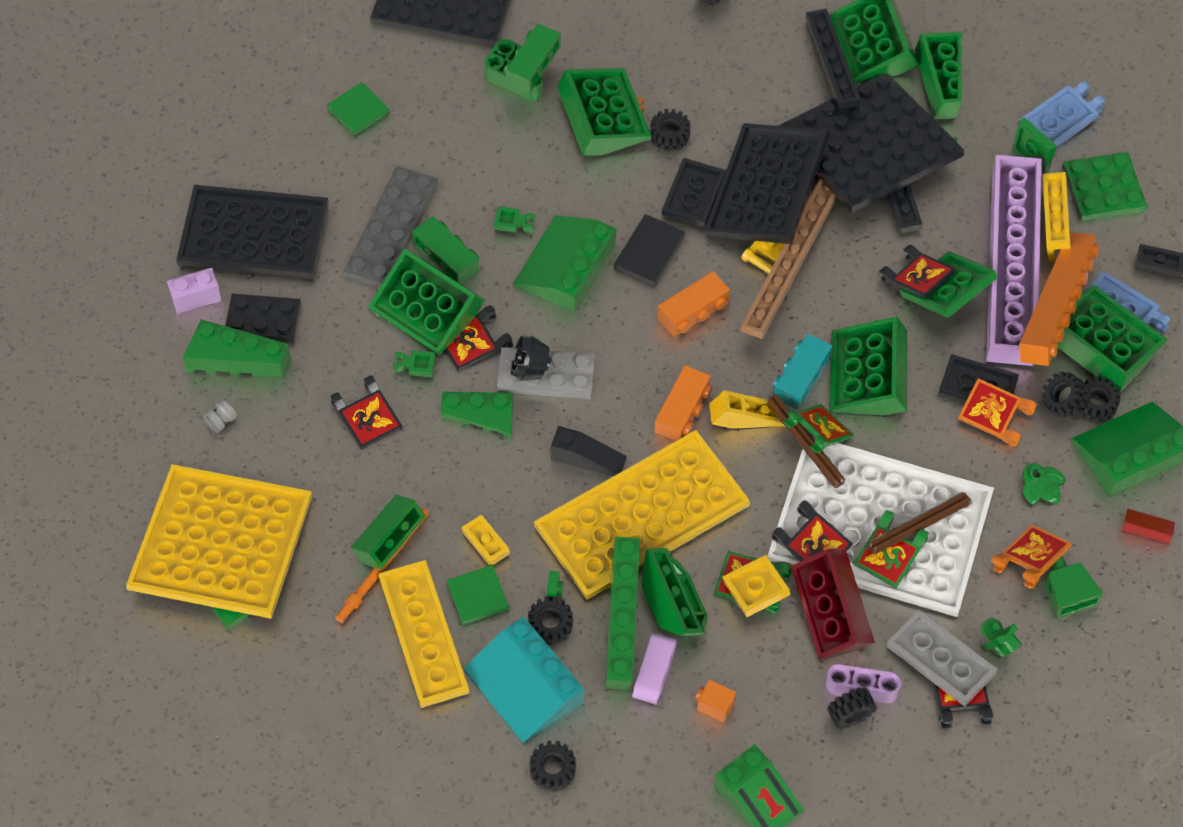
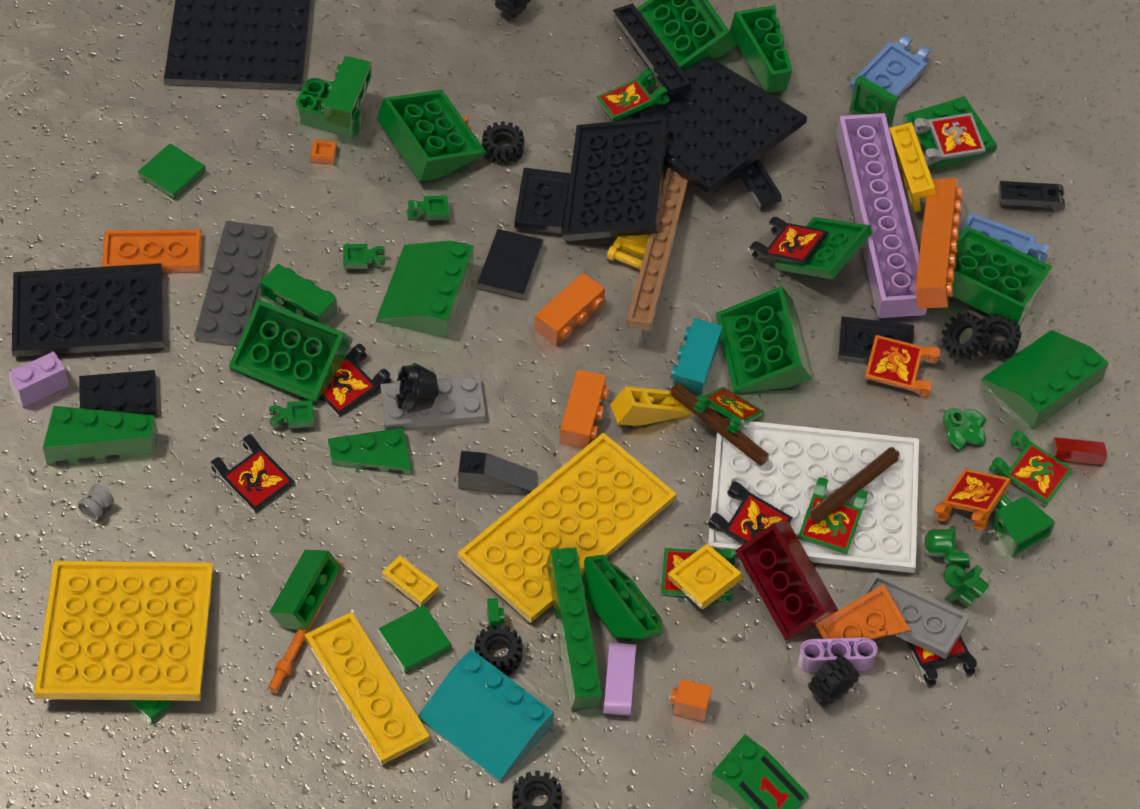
camera: 15 degrees left, 5 degrees down
none -> orange tile [102,229,202,273]
none -> orange tile [310,140,337,165]
none -> green plate [407,195,450,220]
none -> flag [596,69,670,121]
none -> orange wing [815,584,912,640]
none -> flag [913,113,986,165]
none -> green piece [925,526,970,568]
none -> flag [989,430,1073,505]

